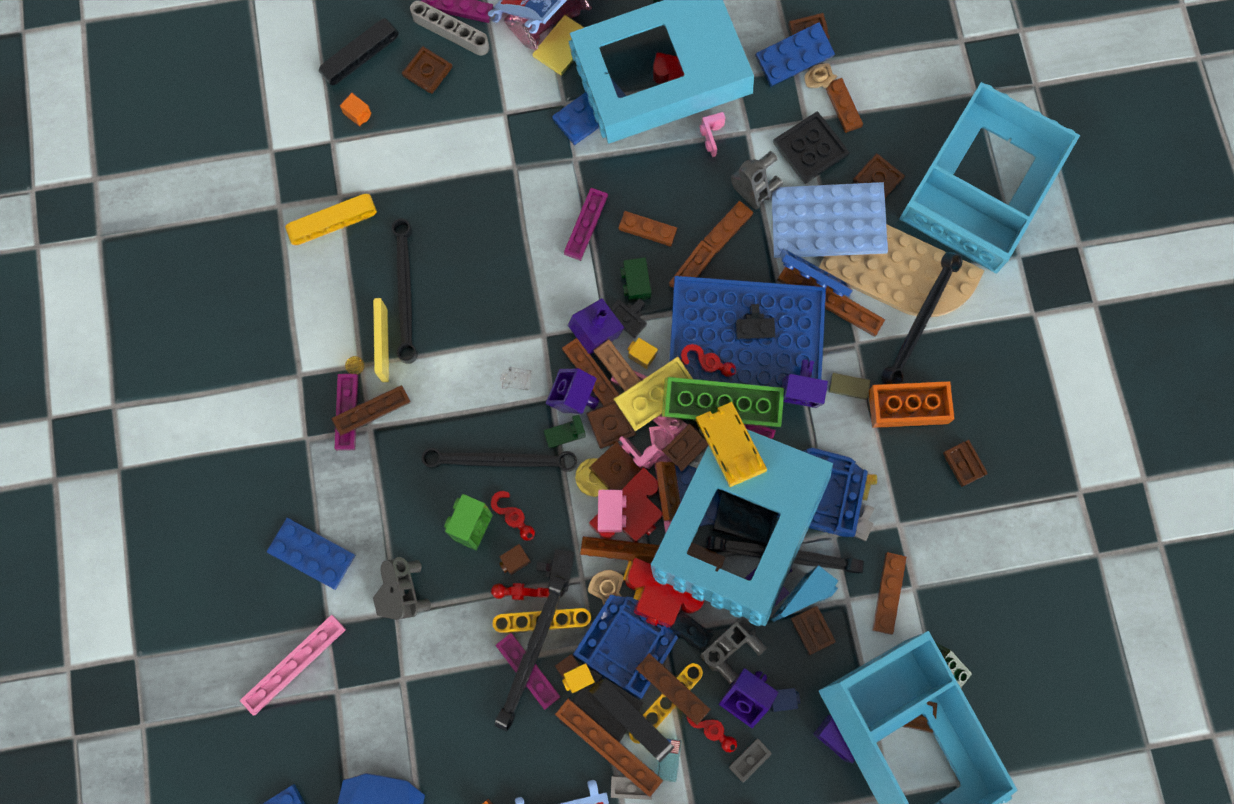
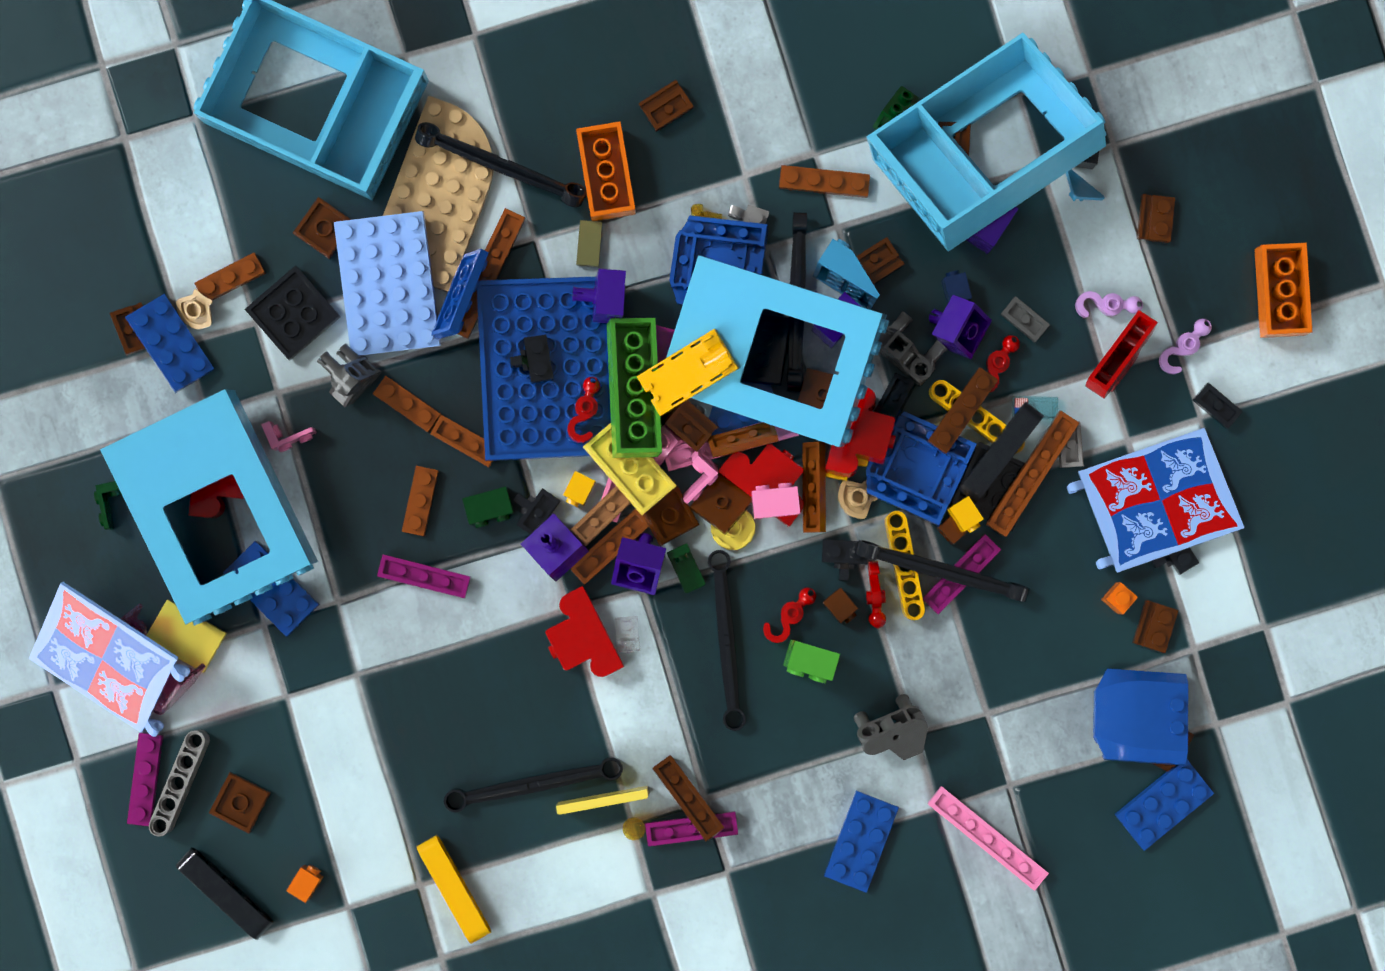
camera: 100 degrees left, 10 degrees up
none -> red brick [545,586,624,677]

